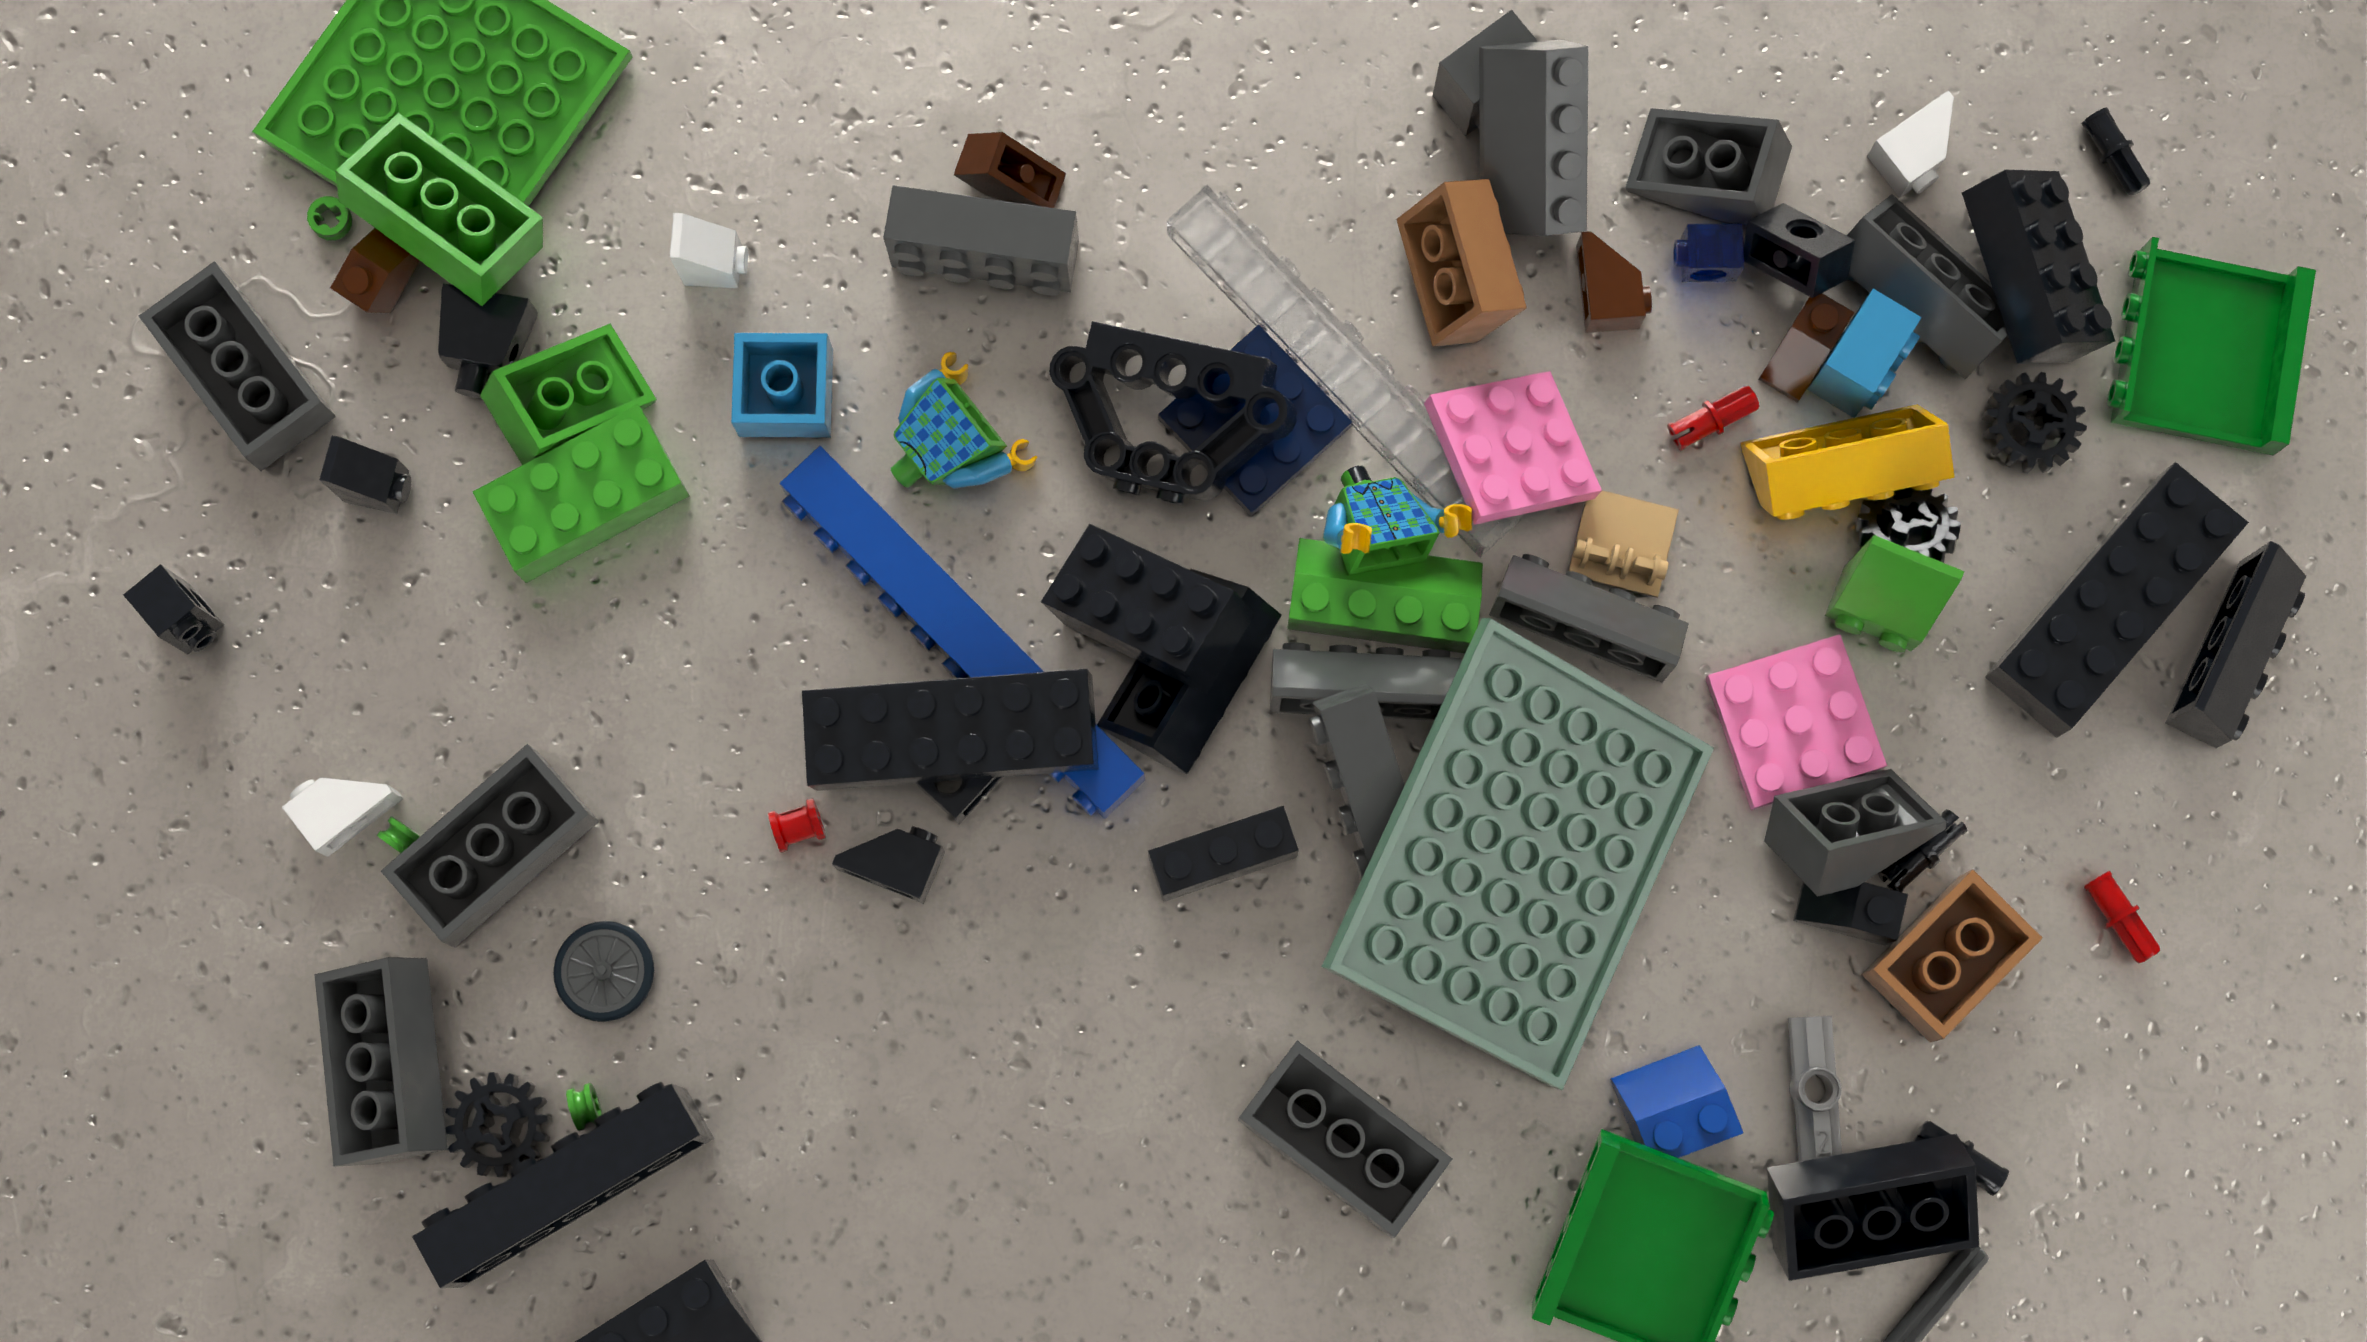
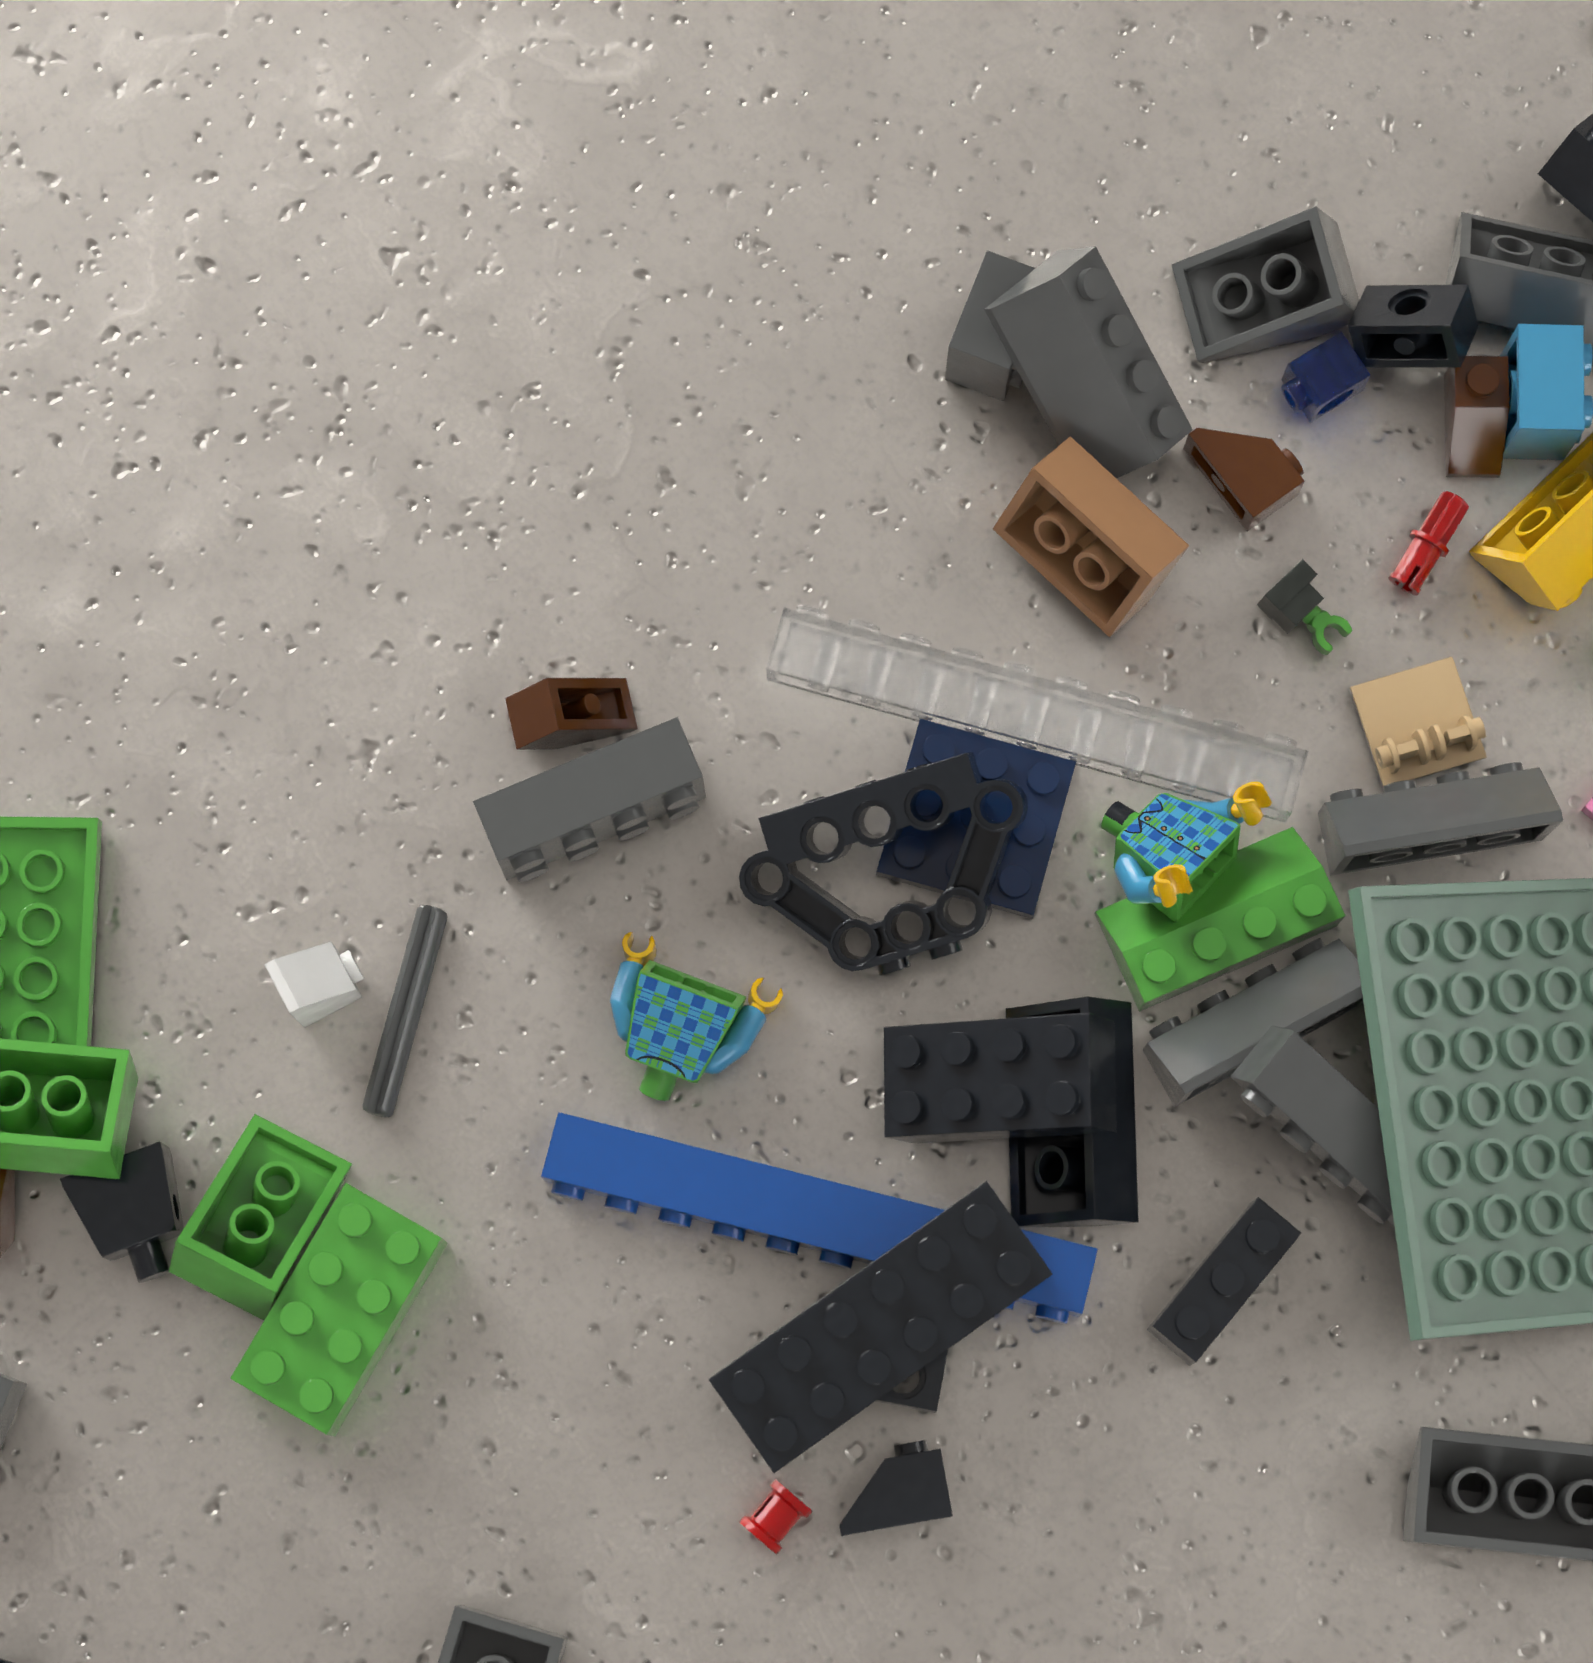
camera: 30 degrees left, 0 degrees up
black slope [319,435,412,514] -> none
dark azure brick [731,333,833,438] -> none
bright pink plate [1424,371,1602,525] -> none
white slope [1867,91,1954,198] -> none
none -> dark grey axle [362,905,448,1117]
none -> pearl dark grey piece [1257,559,1352,655]

